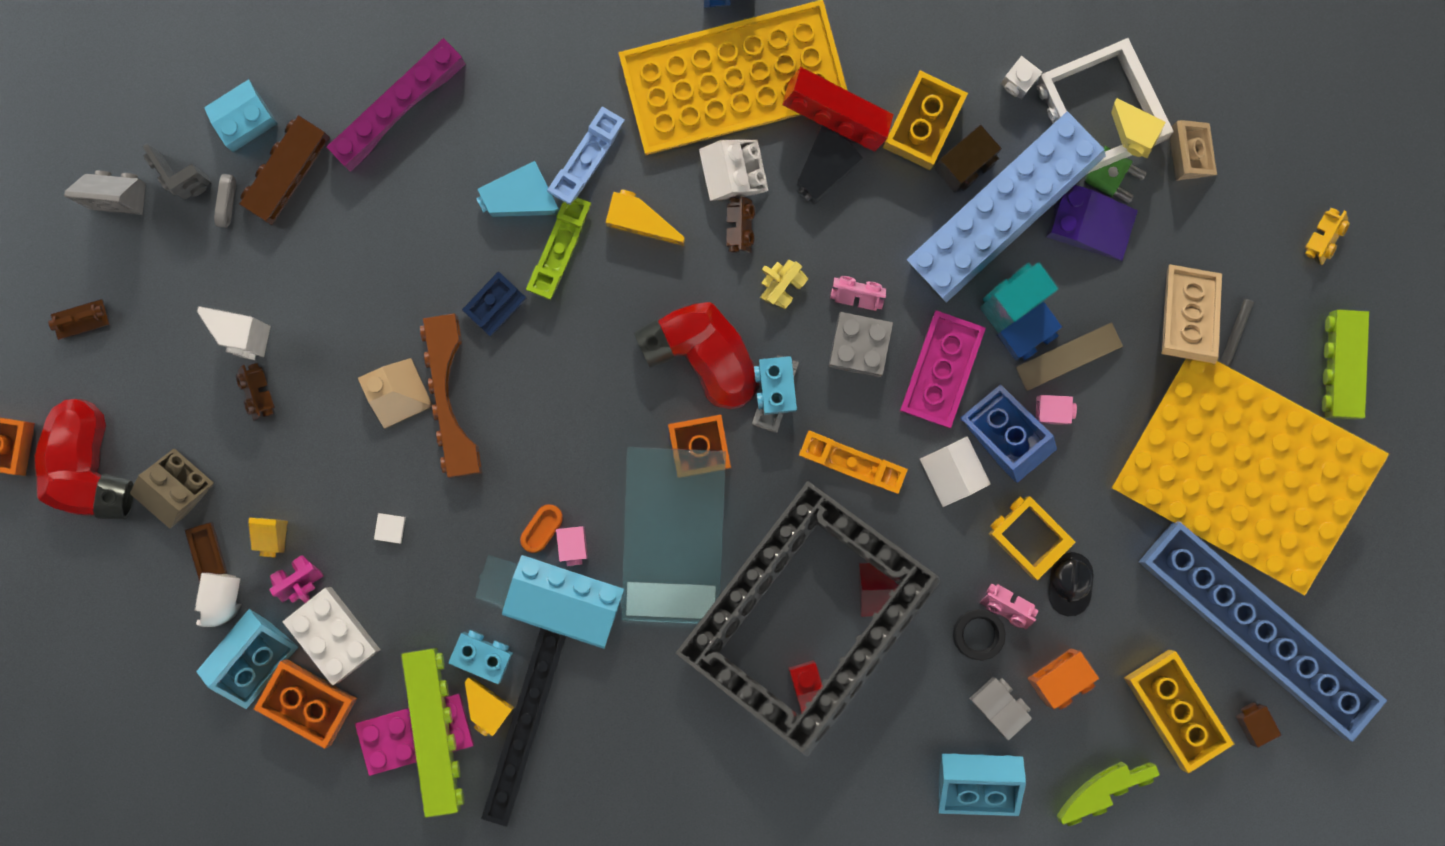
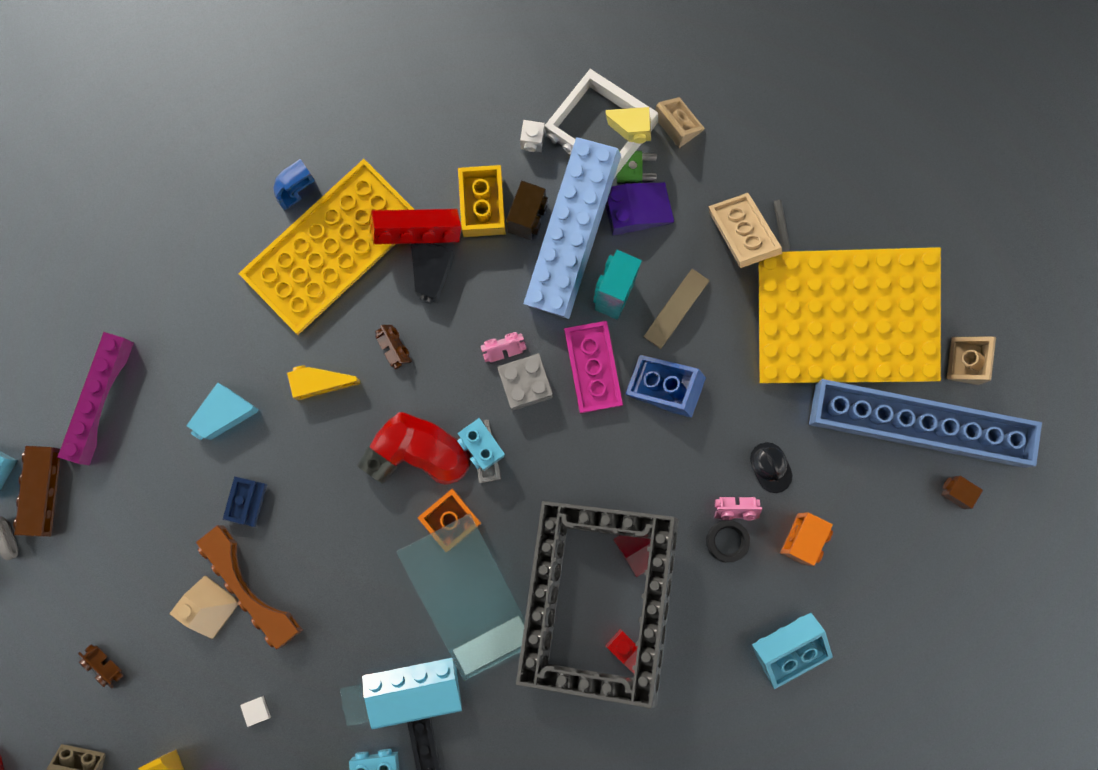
camera: 25 degrees left, 5 degrees down
white slope [197,306,271,360] -> none
orange tile [520,504,563,553] -> none
lime slope [526,197,591,300] -> none
light blue slope [547,106,625,205] -> none
bright pink brick [556,526,588,566] -> none
white slope [699,140,769,201] -> none
light yellow hips [760,260,808,309] -> none
light orange slope [799,430,908,494] -> none
white slope [919,436,991,507] -> none
light grey brick [969,677,1032,740] -> none
yellow window [989,496,1076,580] -> none
blue brick [997,301,1062,361] -> none
bright pink brick [1035,395,1077,425] -> none
lime slope [1057,762,1160,826] -> none
yellow brick [1124,650,1234,773] -> none
yellow hinge [1305,208,1350,266] -> none
lime brick [1322,309,1369,420] -> none
none -> tan slope [947,337,996,385]

